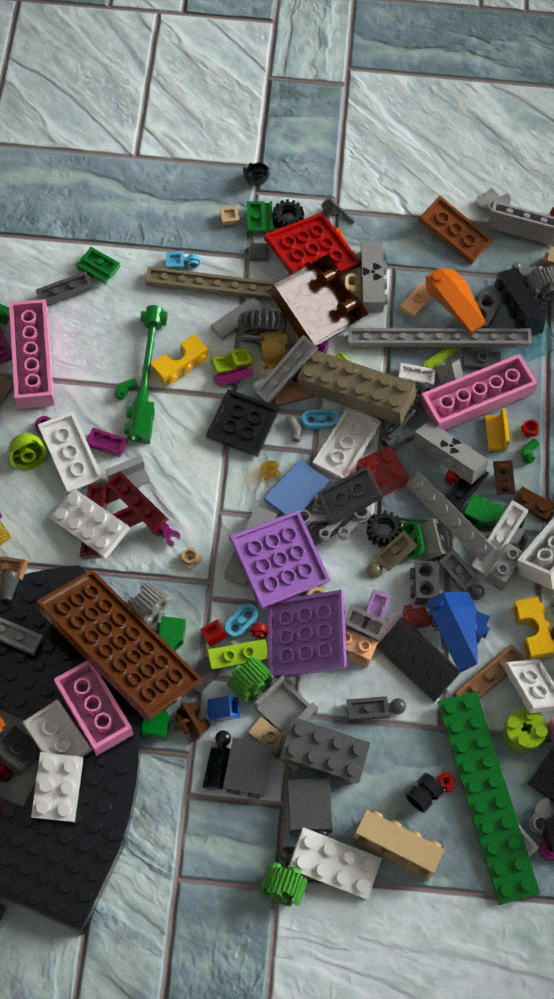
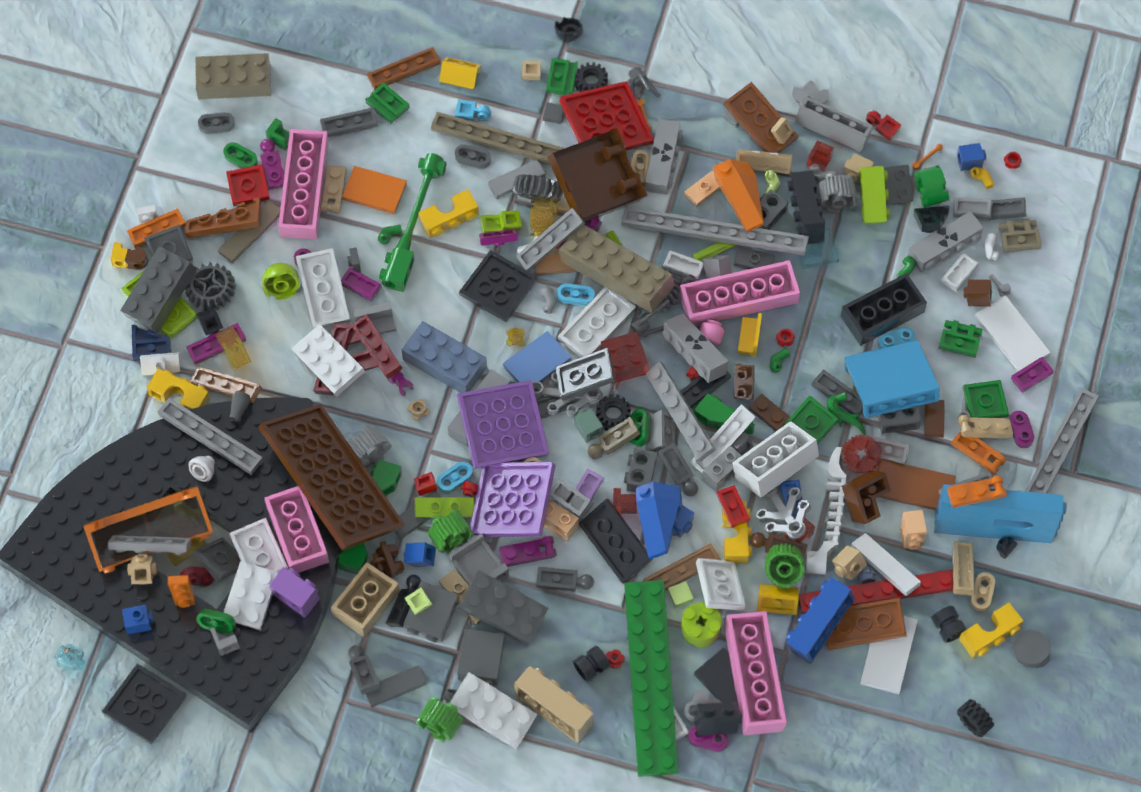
camera: 15 degrees right, 0 degrees up
none -> green plate [197,609,236,634]
none -> light grey panel [210,628,239,656]
none -> medium lavender brick [269,567,320,618]
none -> tan plate [321,165,346,214]
none -> tan brick [331,562,400,637]
none -> orange tile [342,166,407,214]
none -> dark grey plate [347,247,361,273]
none -> dark grey plate [348,645,381,695]
none -> dark grey tile [365,665,427,708]
none -> dark orange tile [367,47,441,90]
none -> sand blue brick [401,321,487,393]
none -> yellowish green tile [405,587,433,615]
none -> yellow panel [439,57,481,89]
none -> dark grey plate [455,144,491,169]
none -> magenta plate [499,536,557,567]
none -> sand green brick [574,408,603,443]
none -> yellowish green tile [668,581,694,608]
none -> bright pink head [699,320,725,346]
none -> red plate [716,485,750,528]
none -> tan plate [736,149,793,174]
none -> yellowish green arm [765,170,780,194]
none -> tan plate [771,117,794,144]
none -> clear red panel [806,140,834,172]

